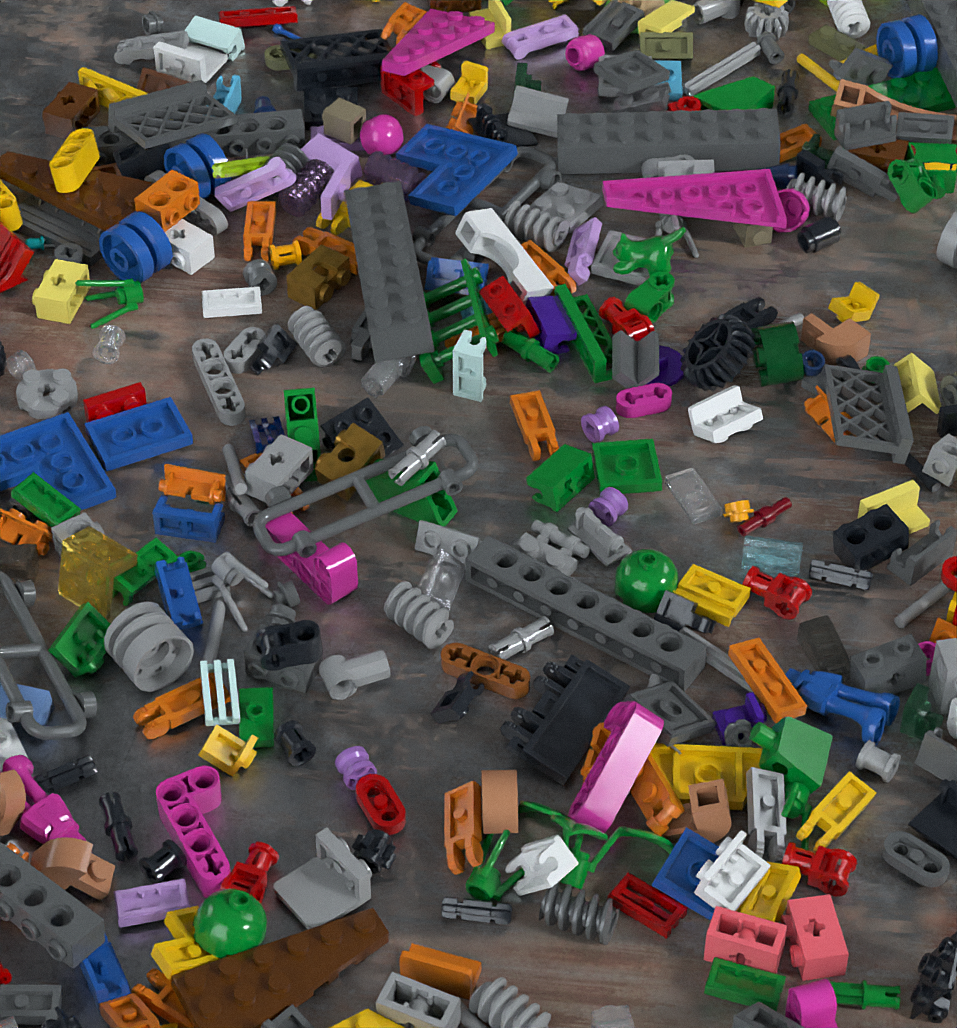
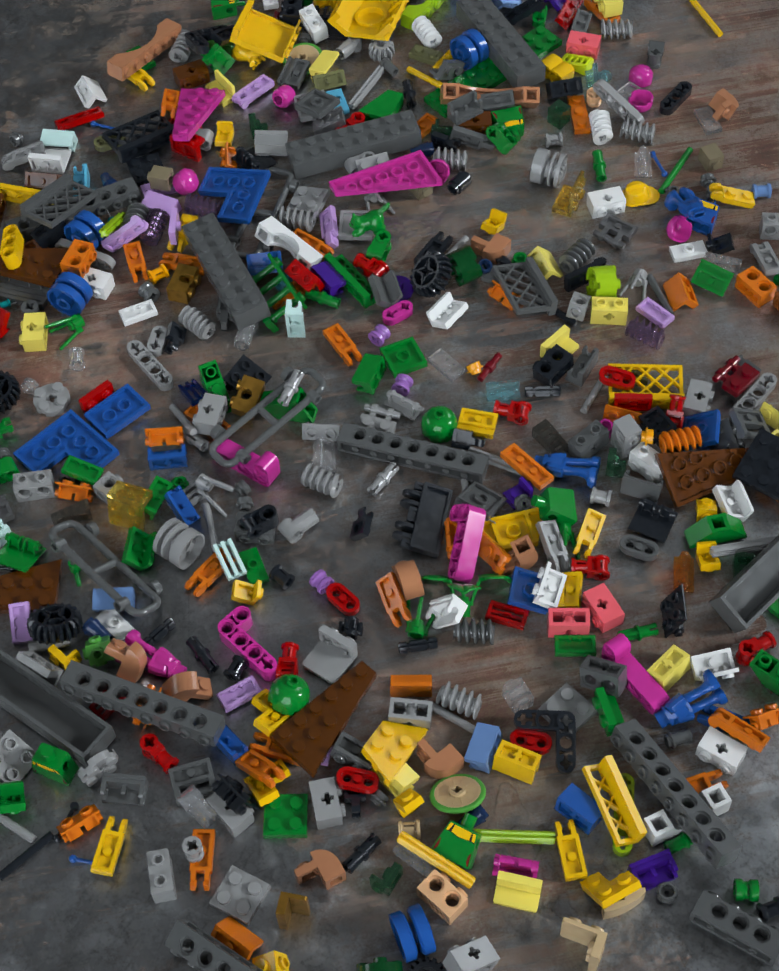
camera: 15 degrees left, 10 degrees up
dark orange beam [441,643,530,699] -> none

